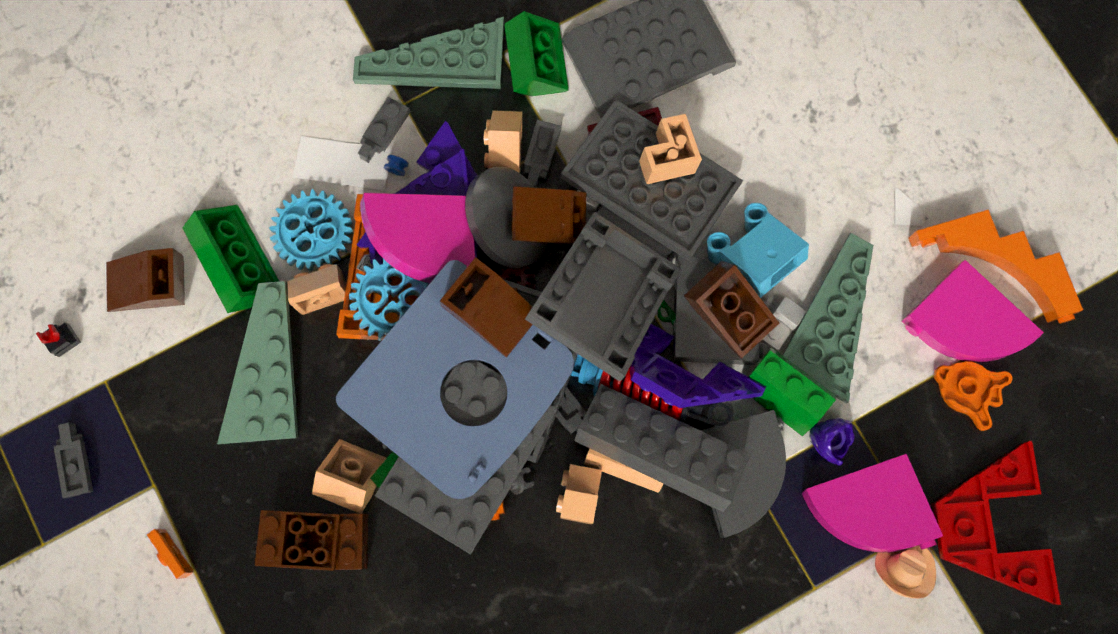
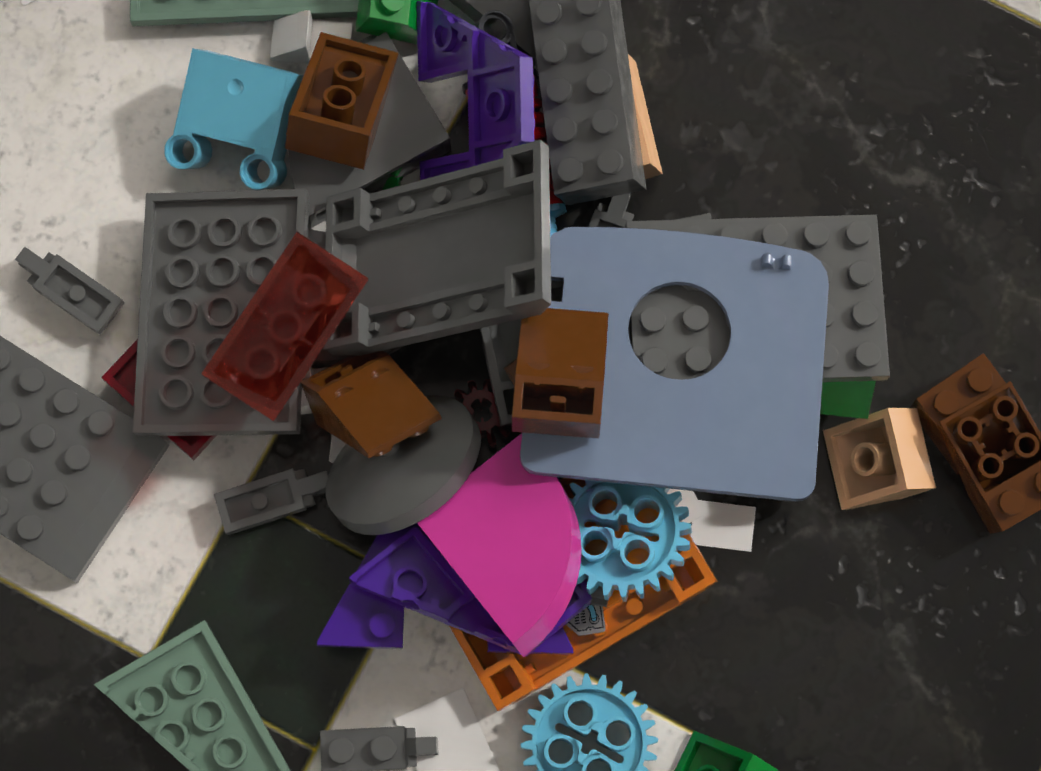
camera: 125 degrees left, 0 degrees up
sand green wing [217,281,298,444] -> none
light nougat slope [287,264,346,315] -> none
blue bush [383,155,409,176] -> none
light nougat brick [484,111,522,173] -> none
green slope [504,11,569,97] -> none
light nougat brick [556,464,602,524] -> none
light nougat brick [639,114,702,184] -> none
none -> dark grey hinge [15,247,124,335]
none -> clear red windscreen [201,232,369,422]

